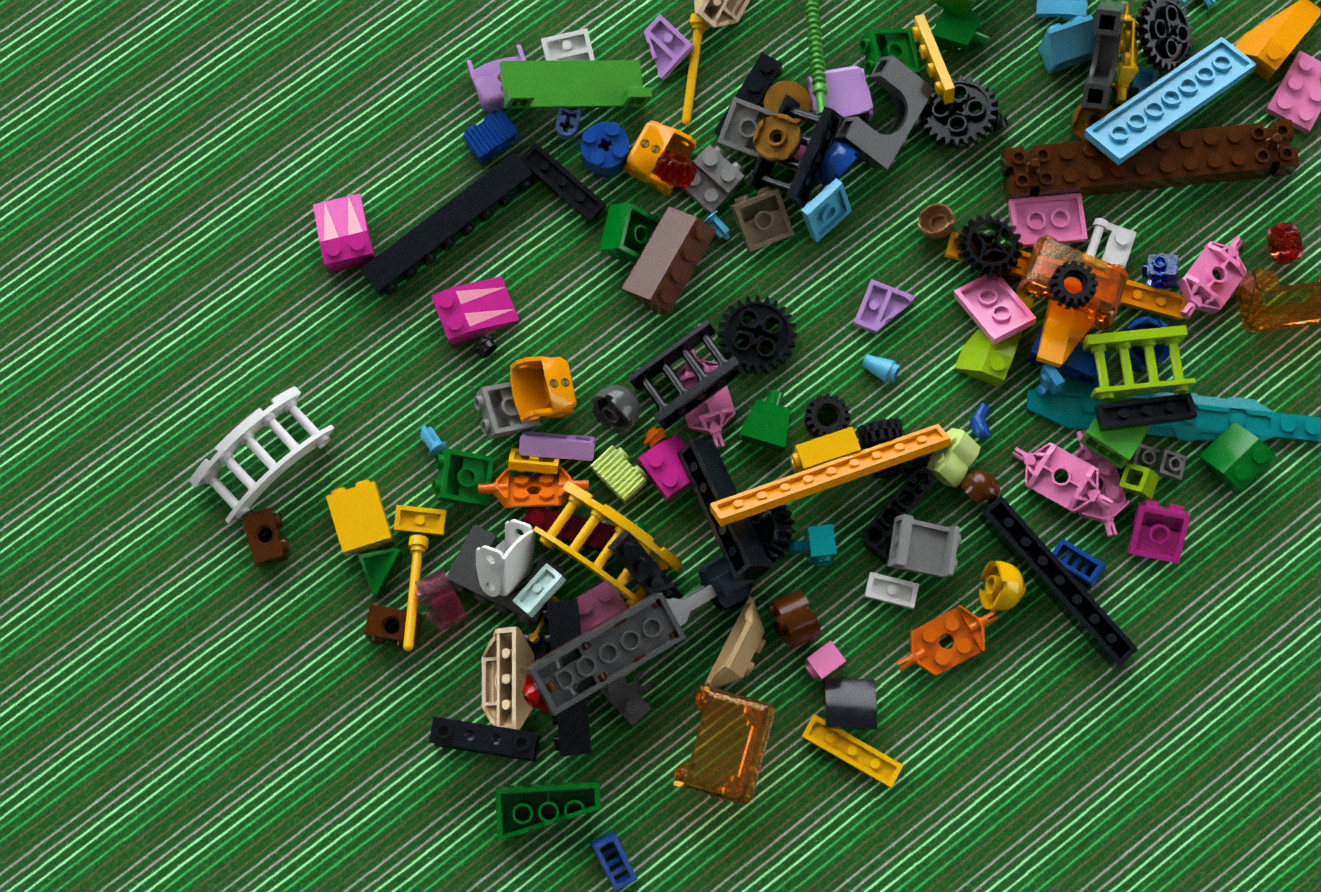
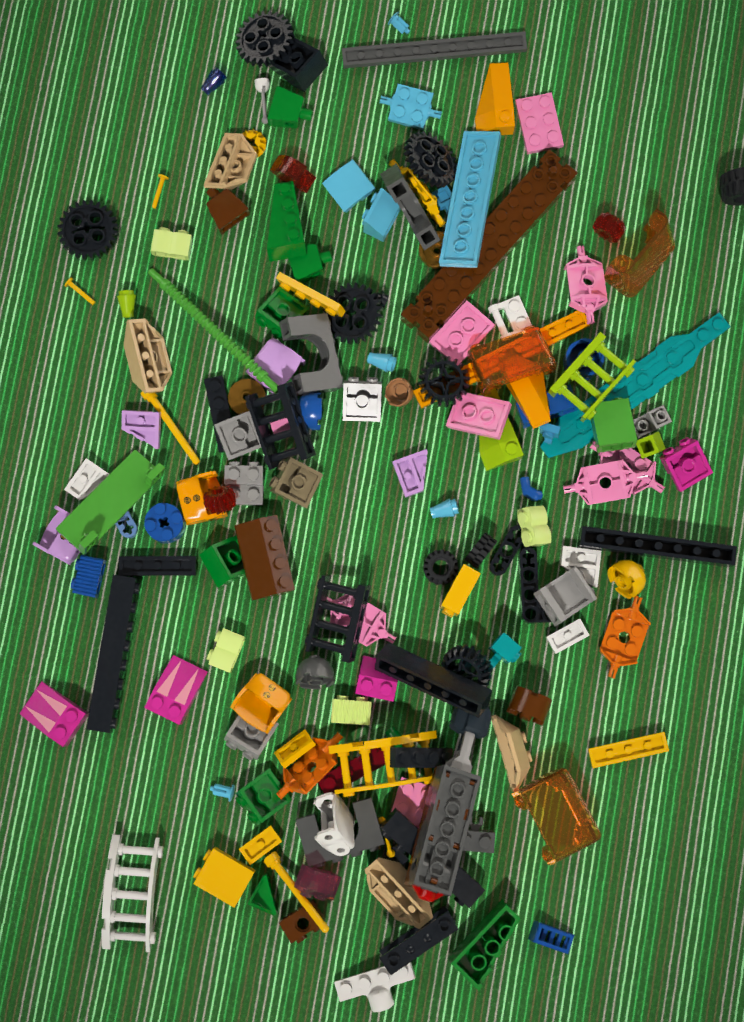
camera: 40 degrees left, 5 degrees up
reddish brown brick [242,507,290,567] -> none
black plate [474,336,497,358] -> none
light aqua plate [512,563,566,618] -> none
lavender slope [519,431,596,461] -> none
orange plate [643,427,667,448] -> none
medium azure piece [704,211,730,240] -> none
light orange plate [710,424,950,526] -> none
black gear [717,295,797,375] -> none
green torso [739,390,790,452] -> none
pearl gold plate [753,113,802,163] -> none
medium azure plate [801,178,852,242] -> none
bright pink brick [805,641,846,681] -> none
black slope [824,678,877,730] -> none
reddish brown hair [960,470,1000,505] -> none
black tyre [1048,260,1098,310] -> none
blue slope [1052,538,1105,588] -> none
black plate [1094,393,1198,432] -> none
clear blue brick [1142,253,1179,289] -> none
green slope [1198,422,1277,492] -> none
none -> yellowish green brick [207,628,246,673]
none -> white plate [334,962,416,1012]
none -> plate [342,377,382,422]
none -> medium azure cone [367,352,396,372]
none -> white wing [560,546,602,588]

